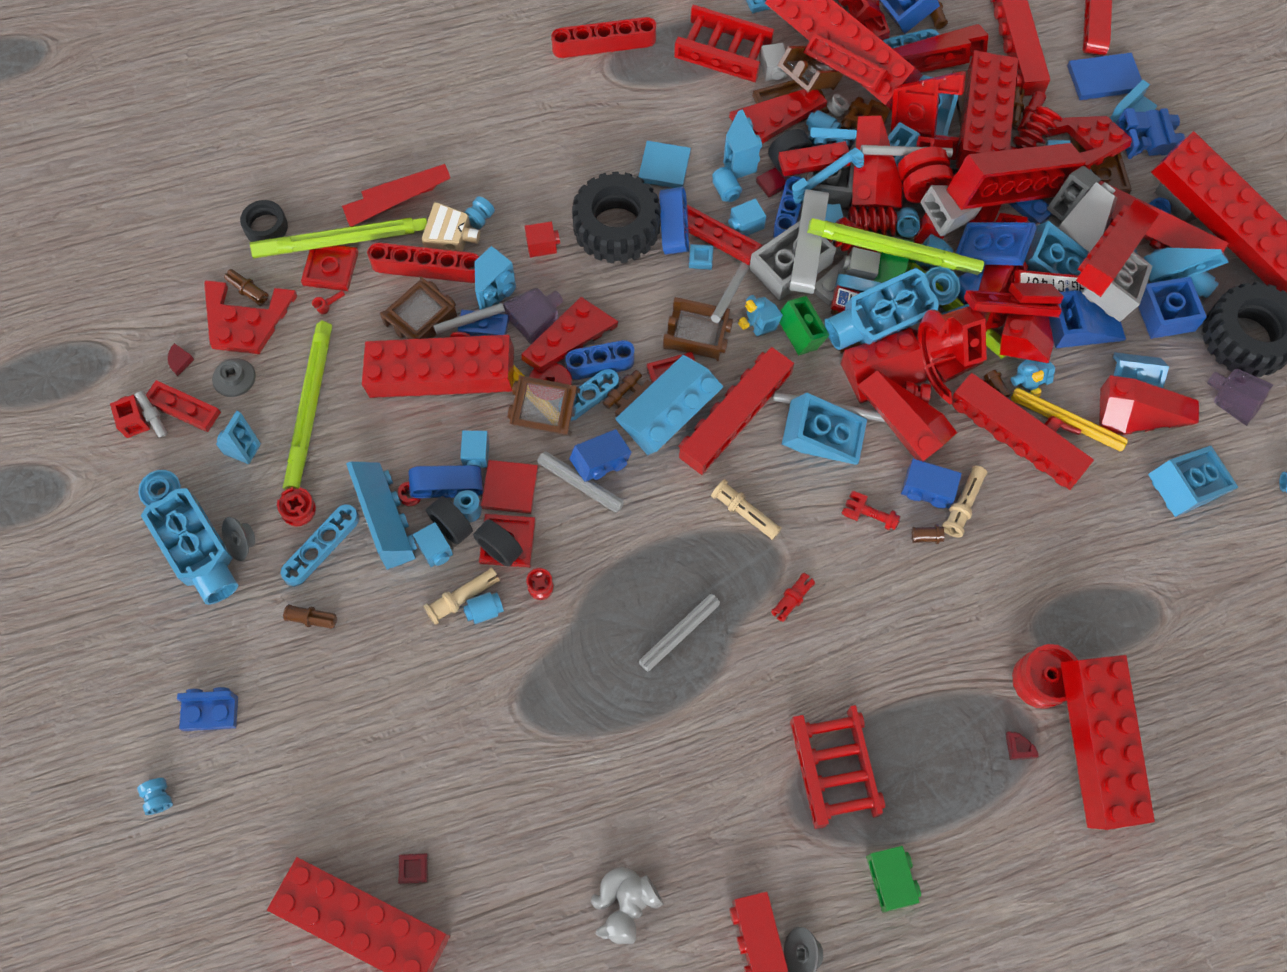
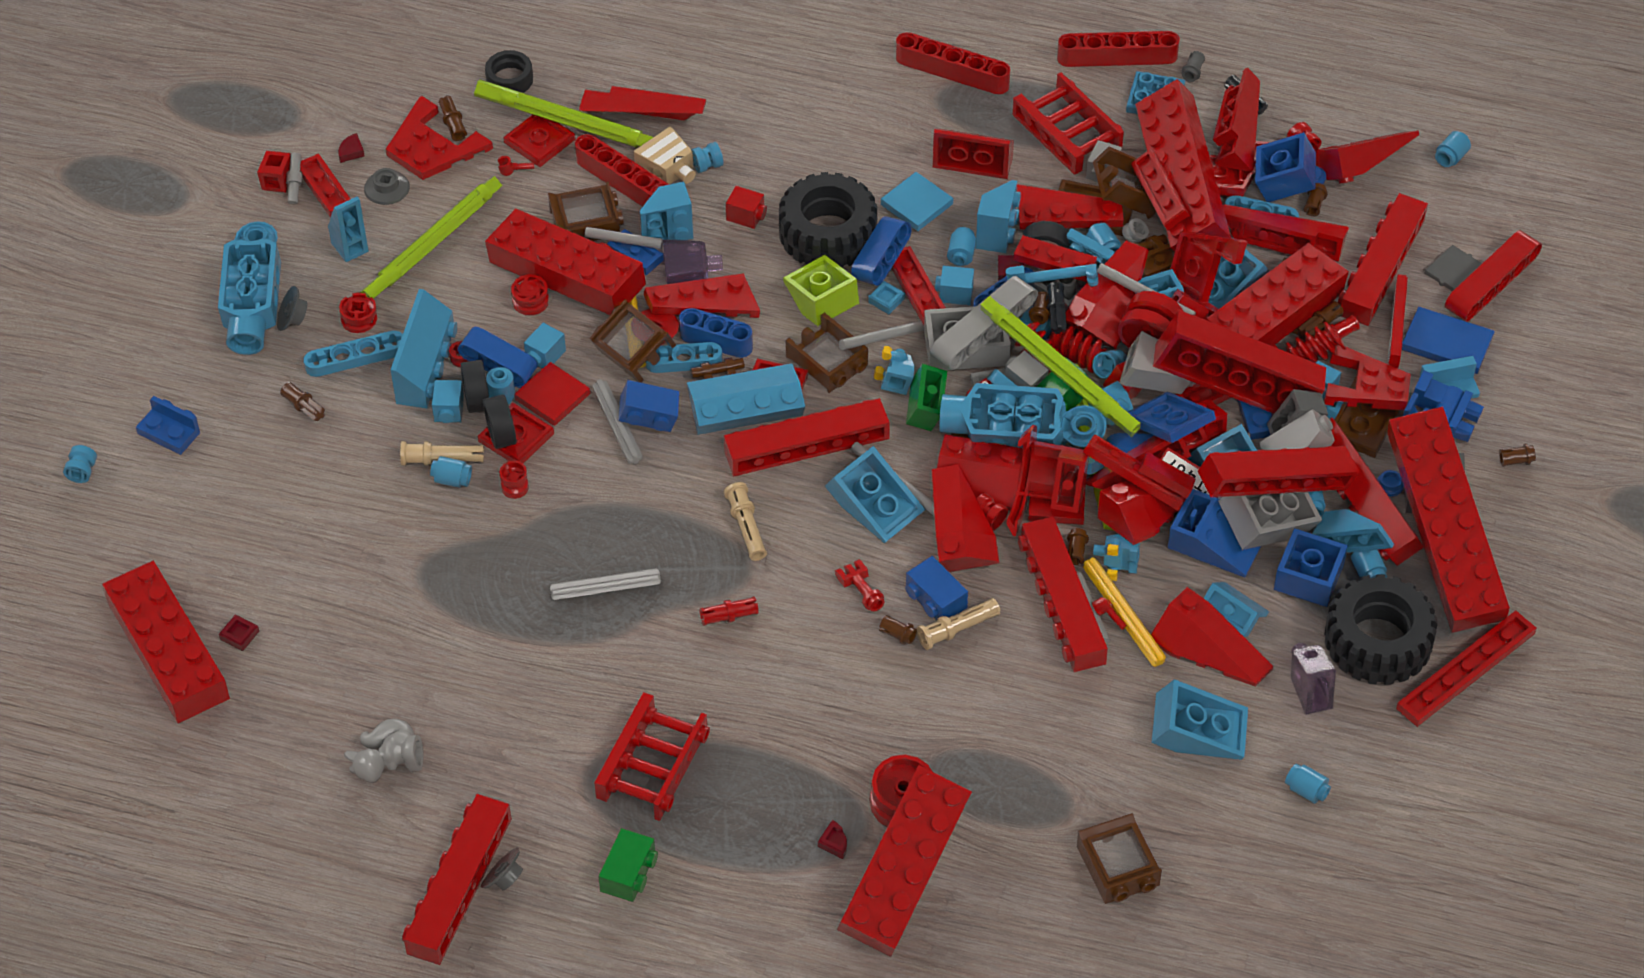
camera: 35 degrees right, 15 degrees down
none -> red wheel [511,274,549,316]
none -> lime slope [783,255,859,326]
none -> red slope [933,128,1014,179]
none -> reddish brown pin [1029,291,1050,325]
none -> black axle [1046,282,1068,334]
none -> reddish brown window [1077,813,1162,904]
none -> red tile [1388,274,1408,368]
none -> dark grey piece [1424,245,1482,291]
none -> reddish brown pin [1499,443,1536,467]

